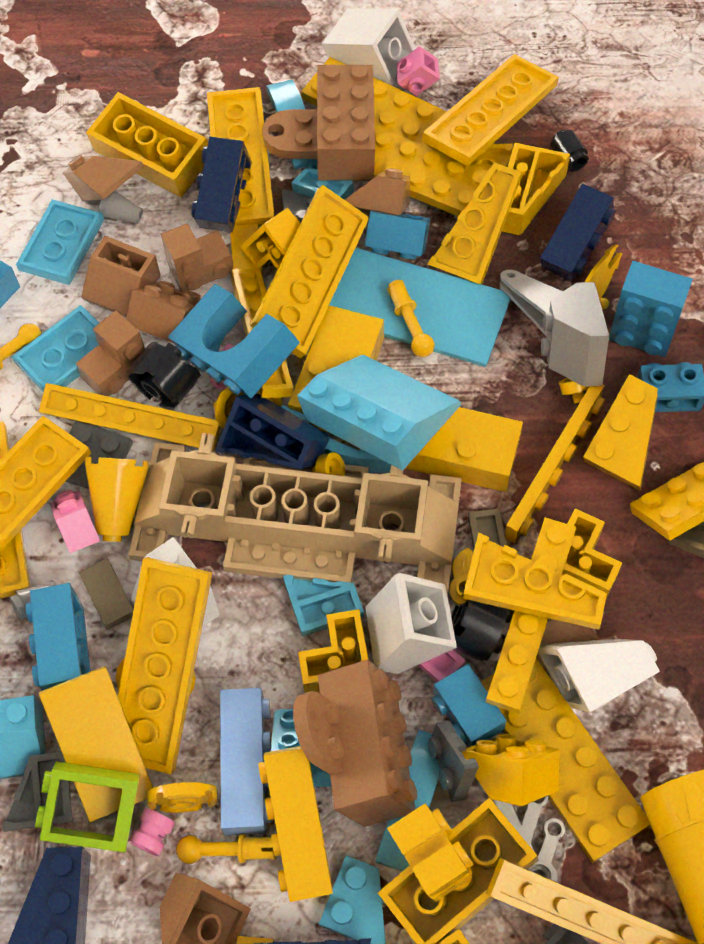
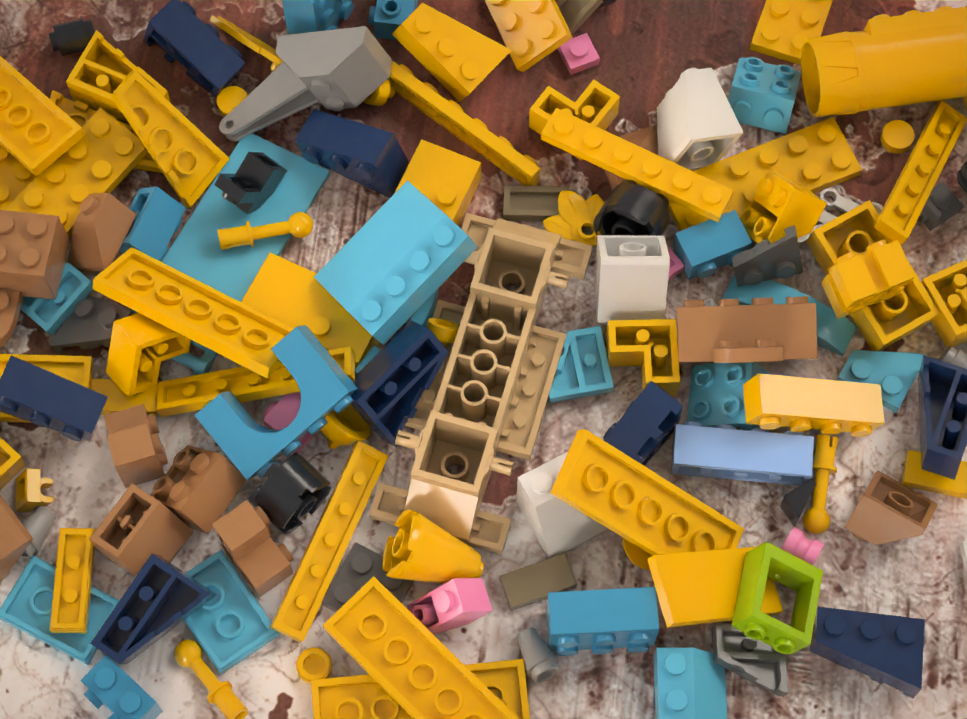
camera: 85 degrees left, 5 degrees up
yellow tile [147,782,218,813] -> none
yellow wing [463,533,607,630] -> none
none -> yellow tile [15,468,54,513]
none -> yellow tile [50,528,96,634]
none -> dark blue wedge [90,554,217,664]
none -> black brick [214,152,287,214]
none -> yellow tile [217,86,248,117]
none -> dark blue wedge [295,109,410,198]
none -> yellow tile [296,647,332,685]
none -> bright pink plate [558,33,600,75]
none -> dark blue wedge [603,381,683,466]
none -> medium azure bracket [728,57,801,134]
none -> black slope [780,479,816,526]
none -> yellow tile [881,120,915,154]

